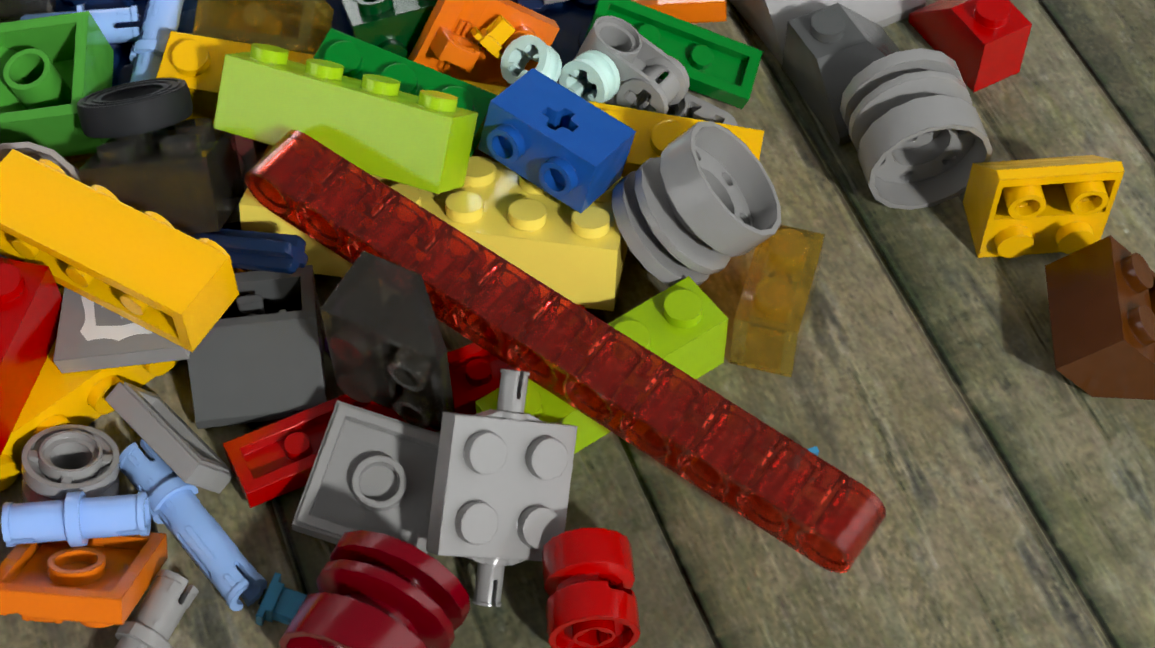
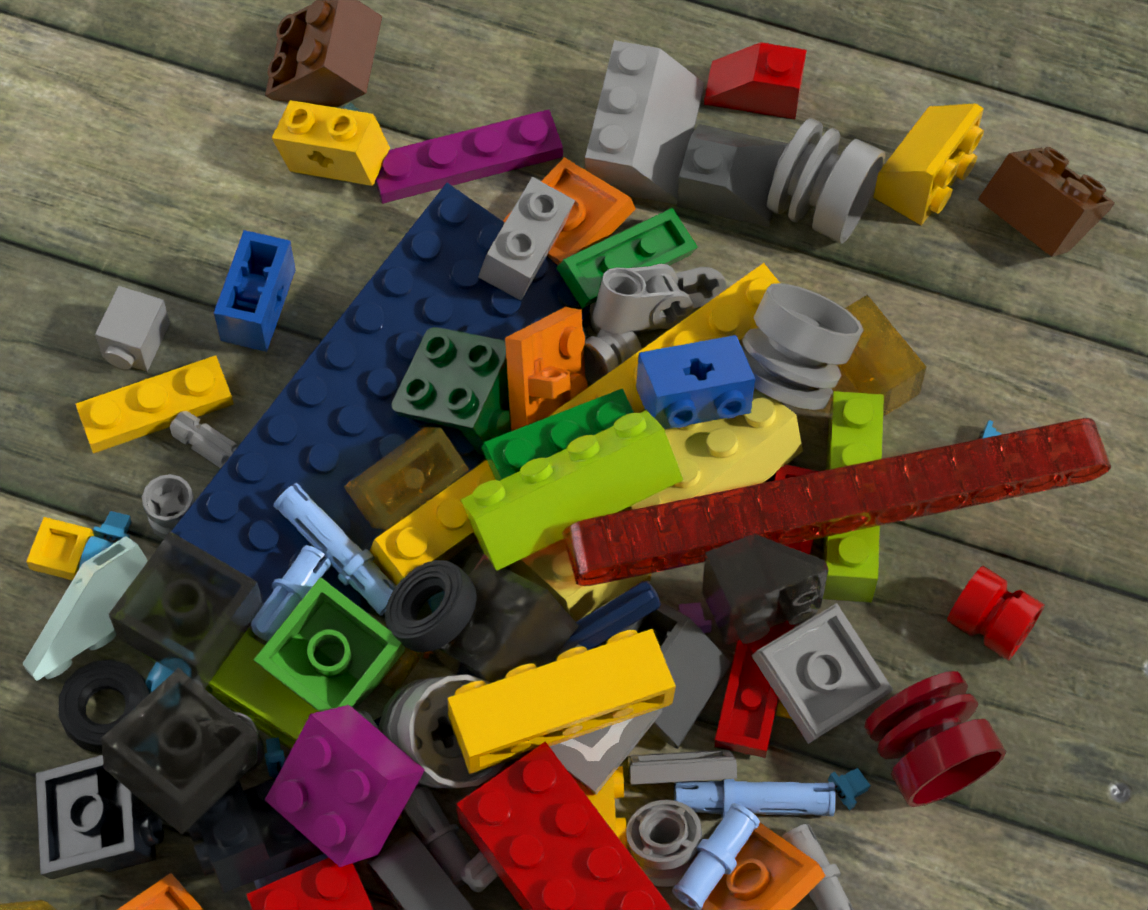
camera: 50 degrees left, 10 degrees up
light grey plate [426,369,578,607] -> none
yellow piece [471,14,516,60] -> none
light aqua bush [500,35,562,85] -> none
light aqua bush [559,50,620,103] -> none

